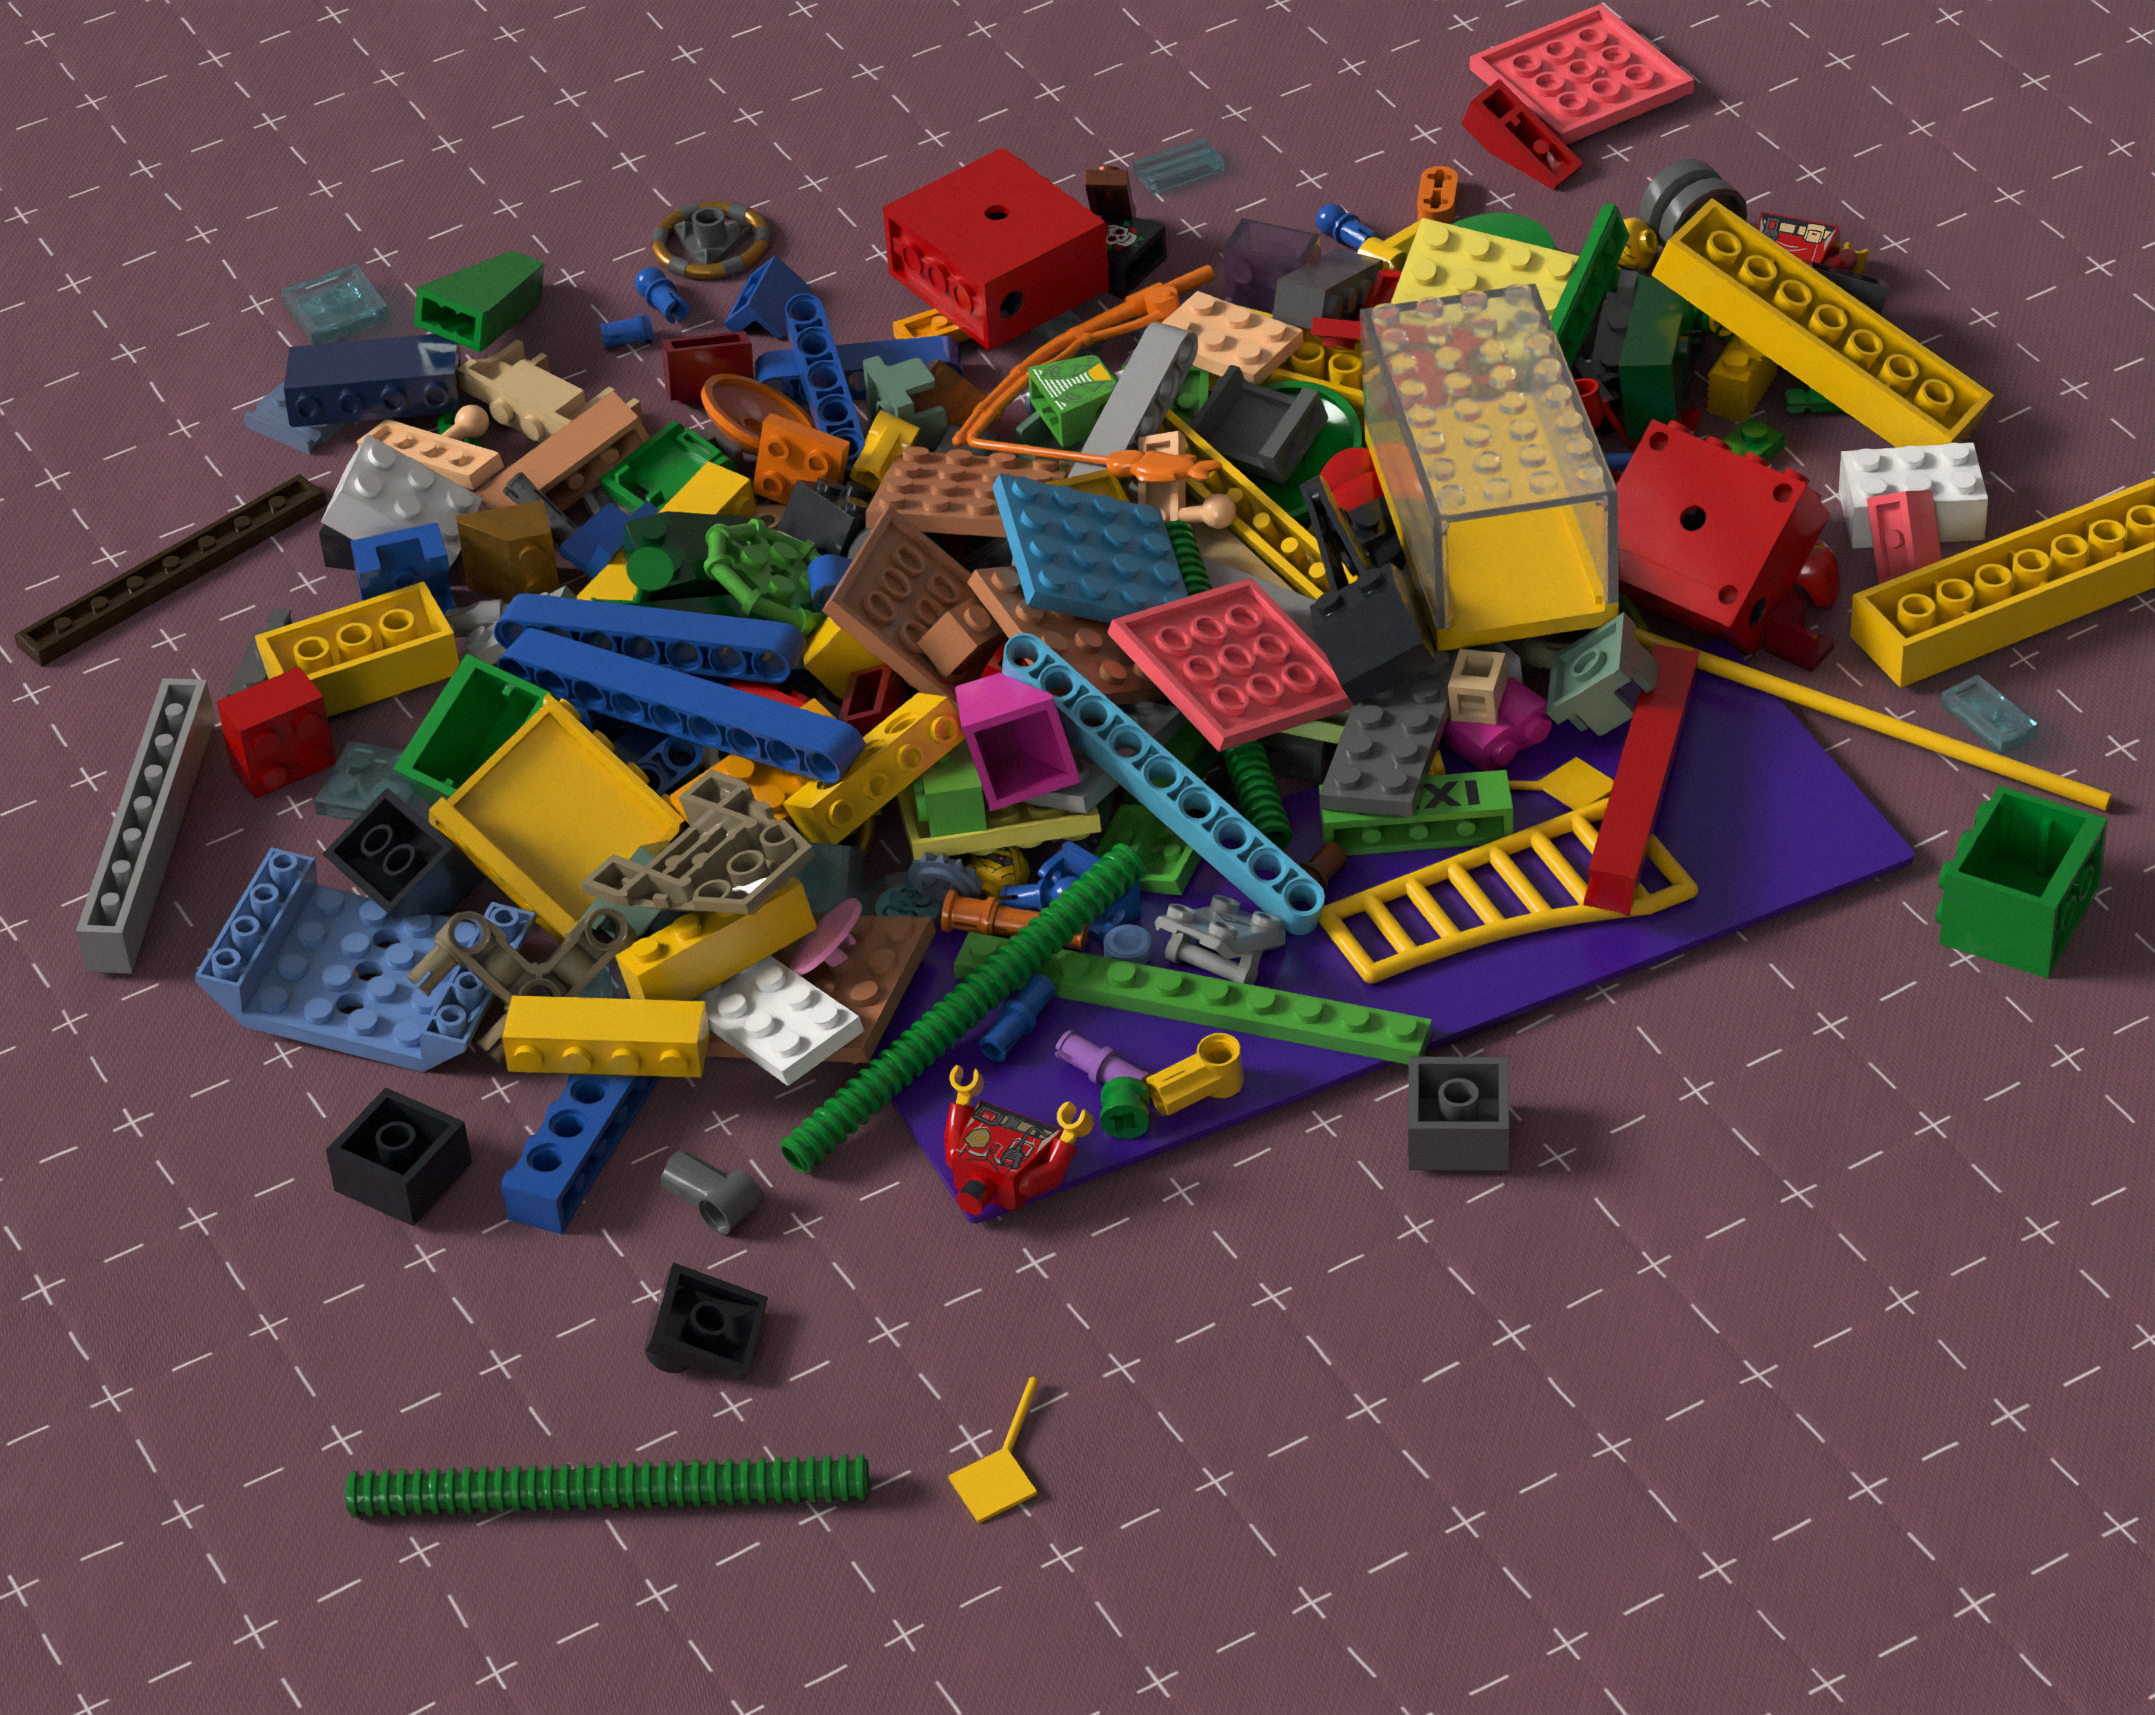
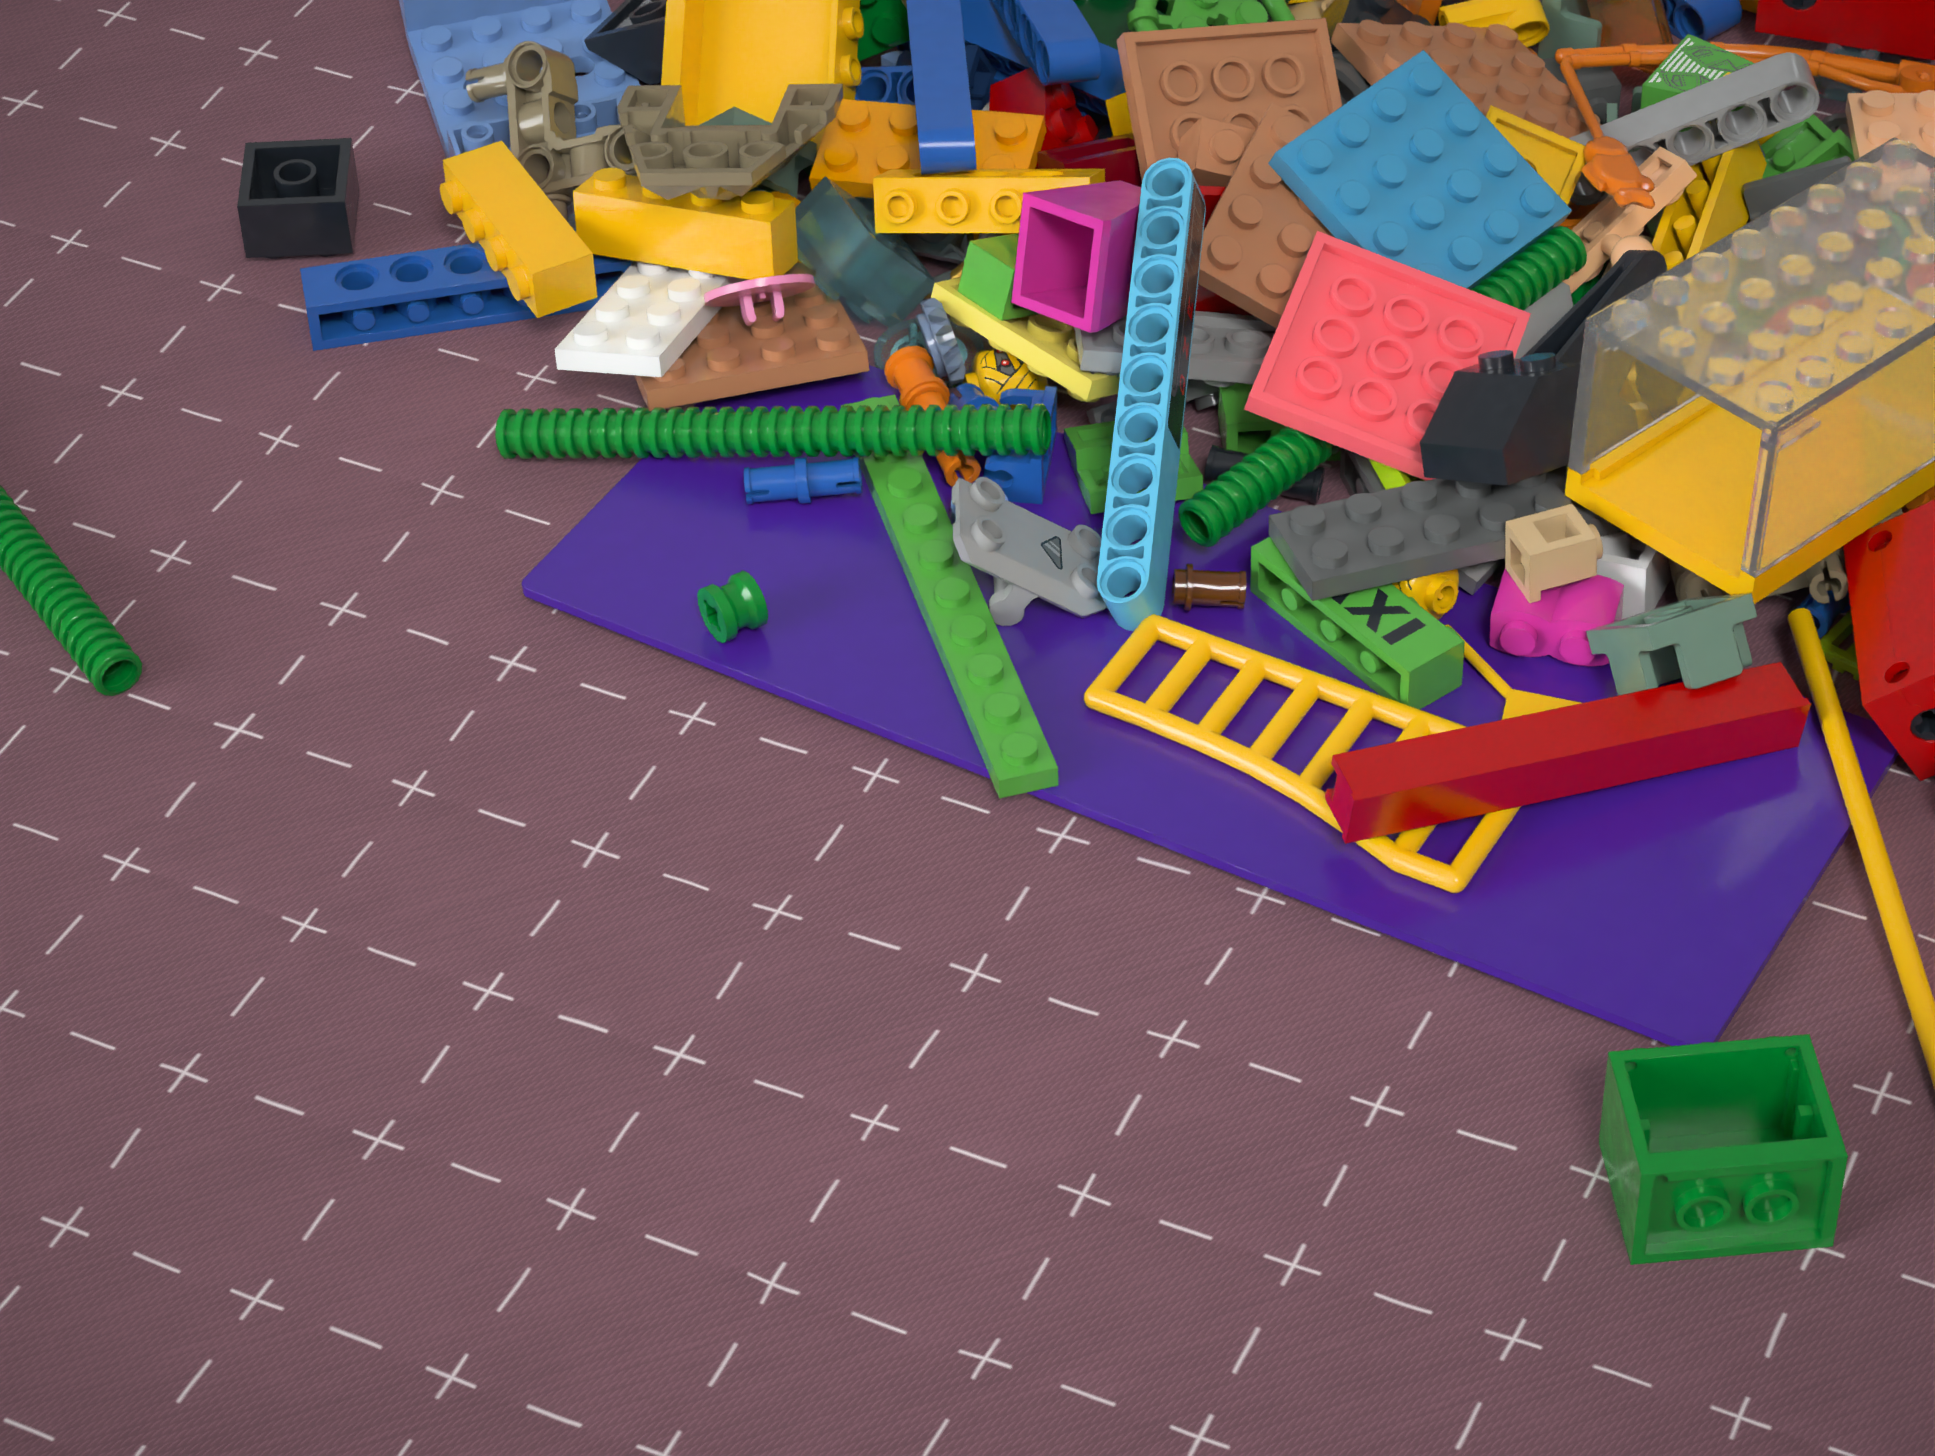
camera: 55 degrees right, 0 degrees up
black slope [644,1262,768,1380] -> none
dark grey piece [660,1150,764,1235] -> none
red torso [944,1065,1094,1215] -> none
yellow piece [948,1376,1039,1524] -> none
medium lavender pin [1055,1030,1151,1085] -> none
yellow piece [1145,1033,1244,1116] -> none
dark grey brick [1408,1057,1509,1170] -> none

